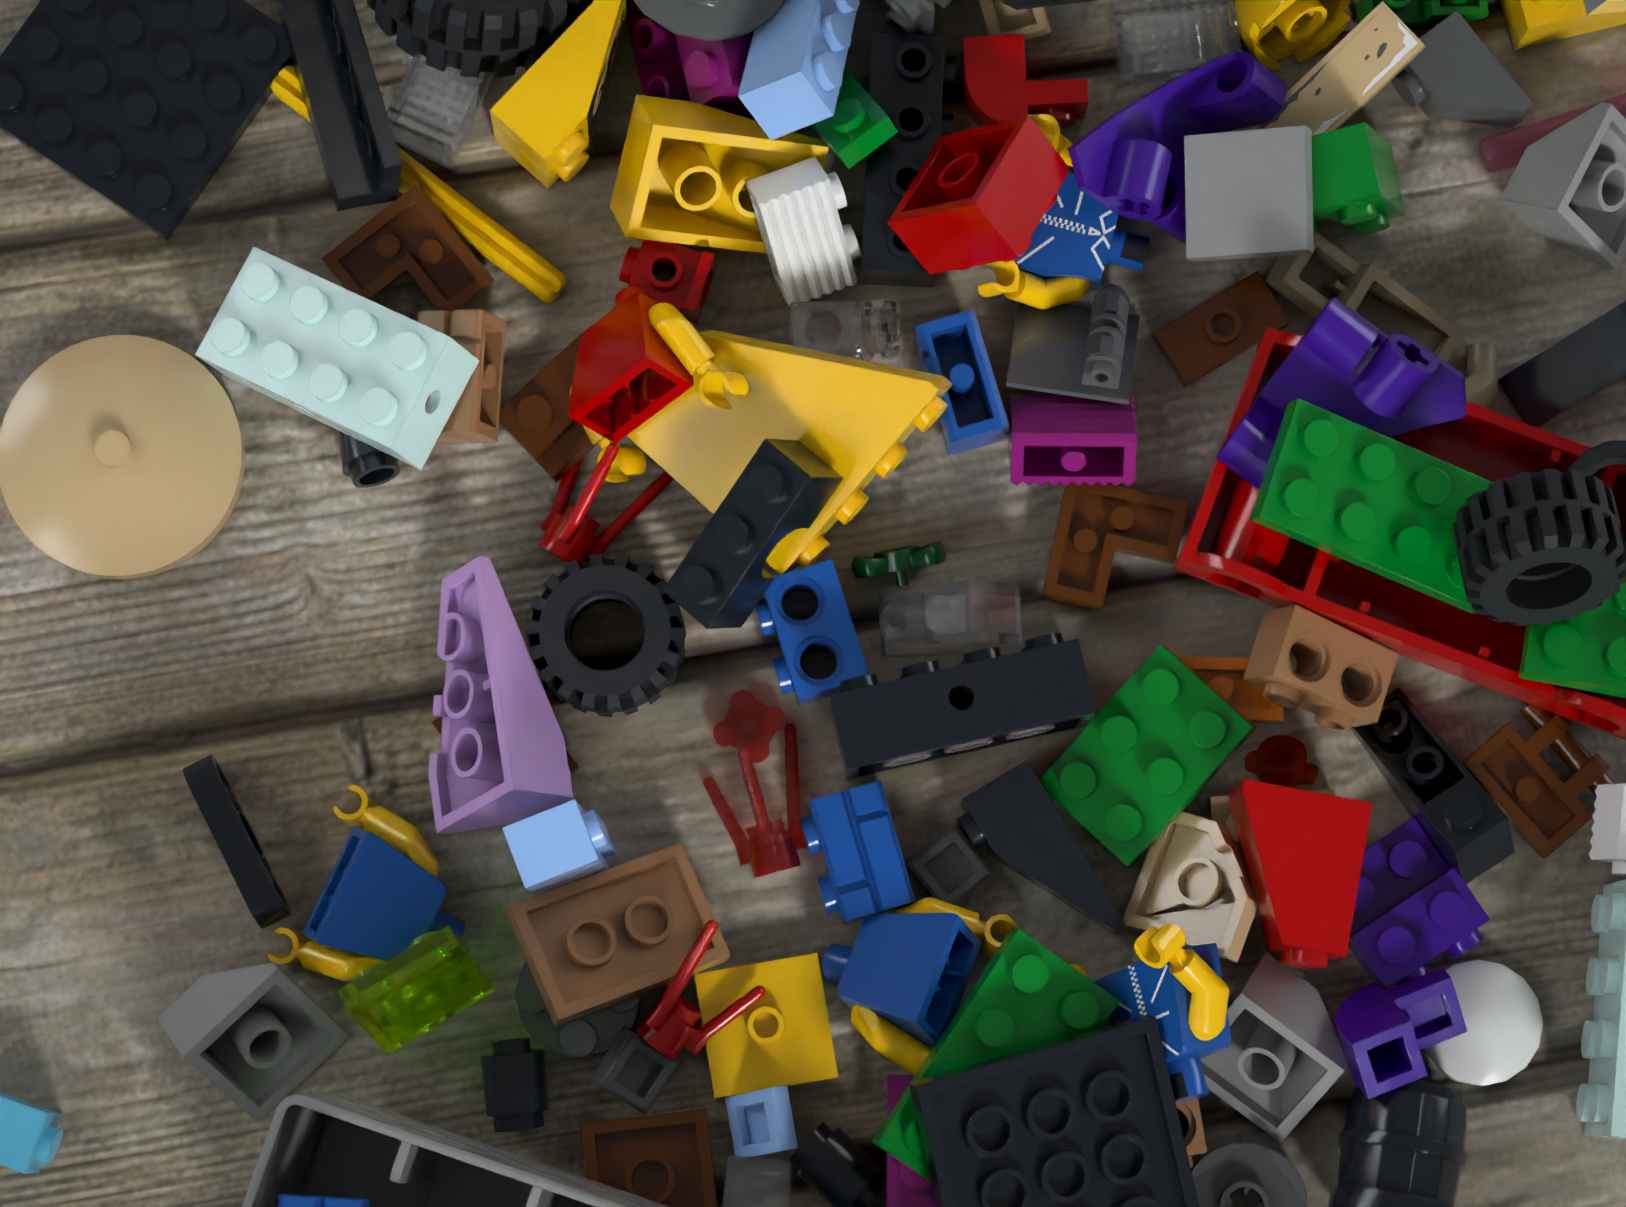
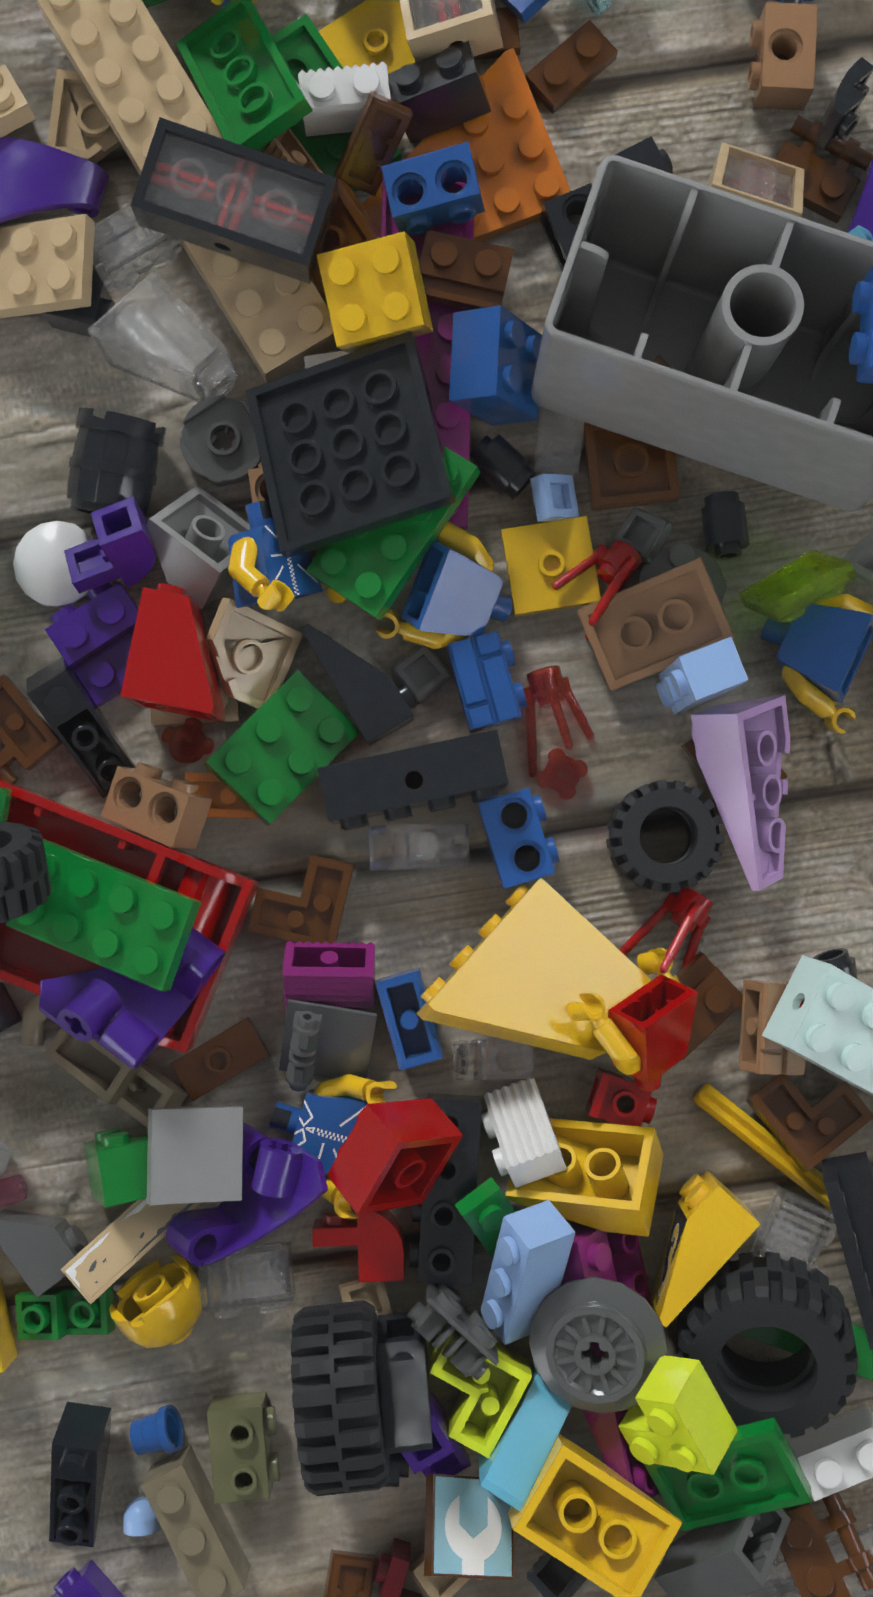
camera: 175 degrees right, 5 degrees up
black arch [663,438,844,629] -> none
dark green piece [851,541,946,587] -> none

